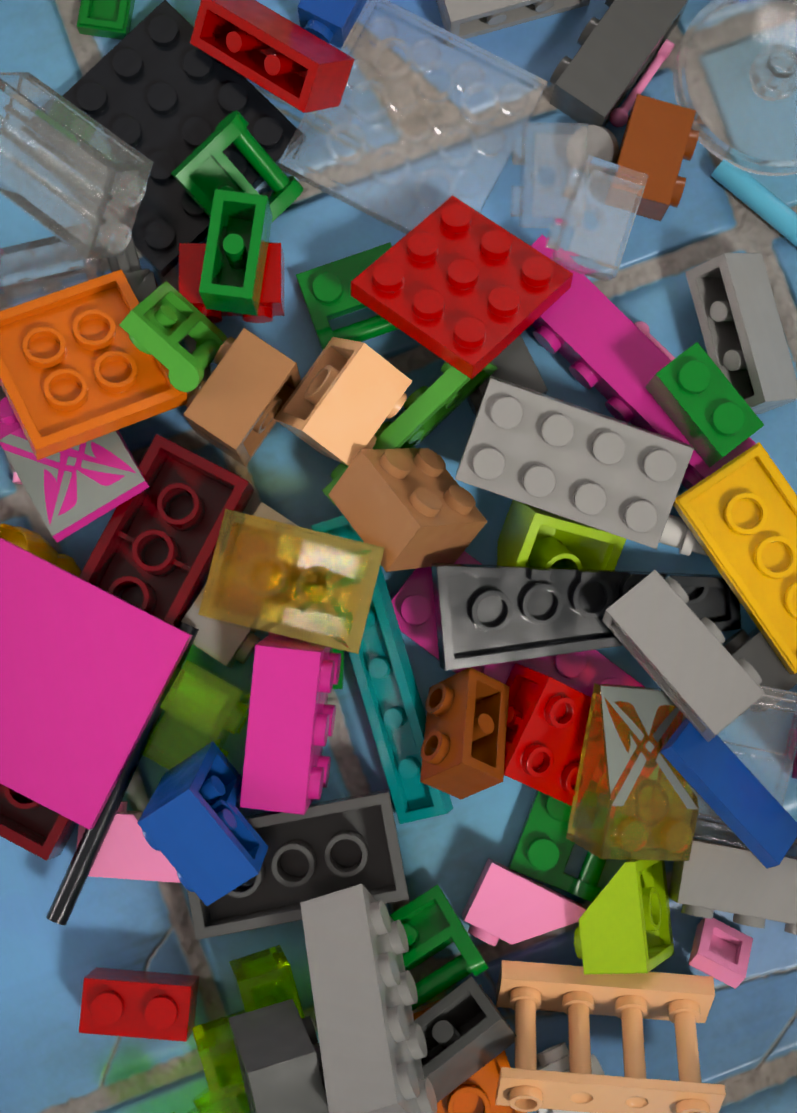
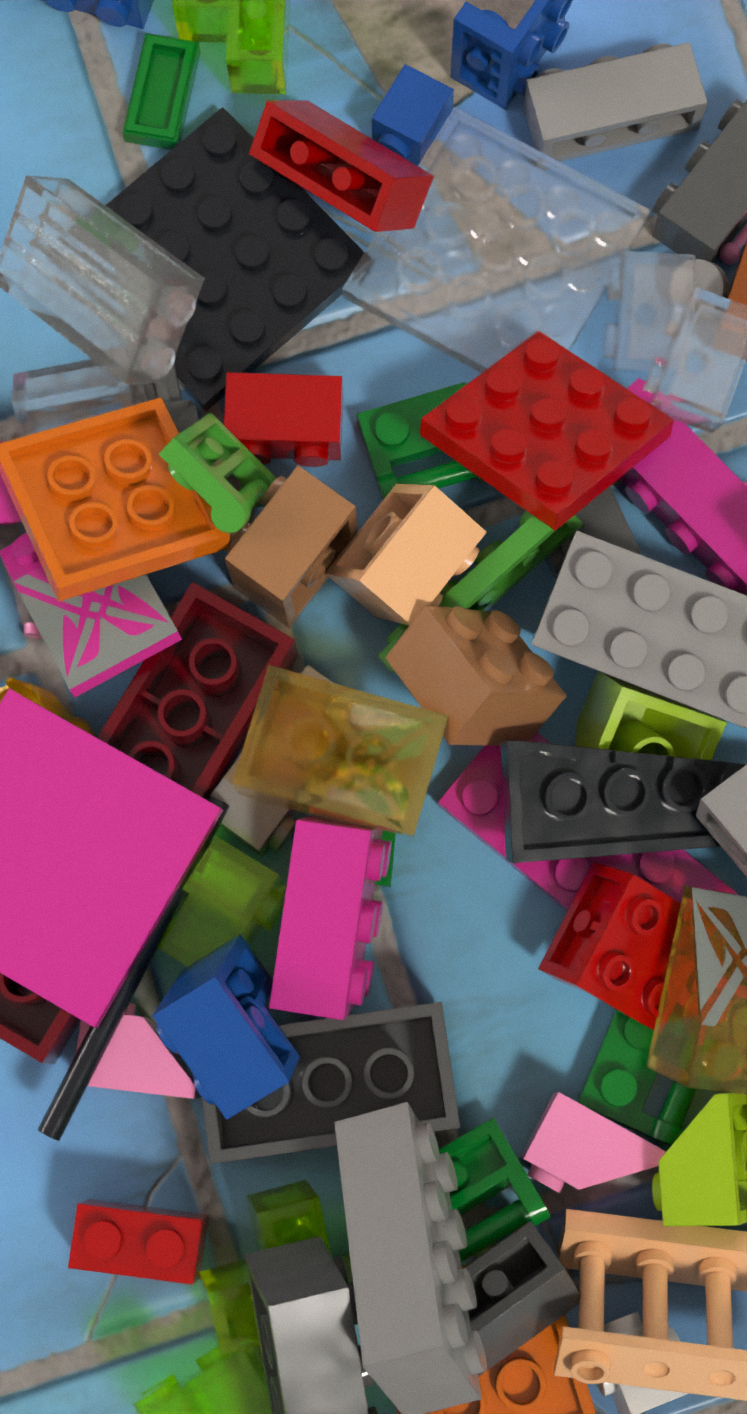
camera: 10 degrees right, 5 degrees down
green plate [171,110,303,222] -> none
green brick [199,189,273,316] -> none
teal plate [311,515,453,824] -> none
dark orange brick [420,667,509,799] -> none

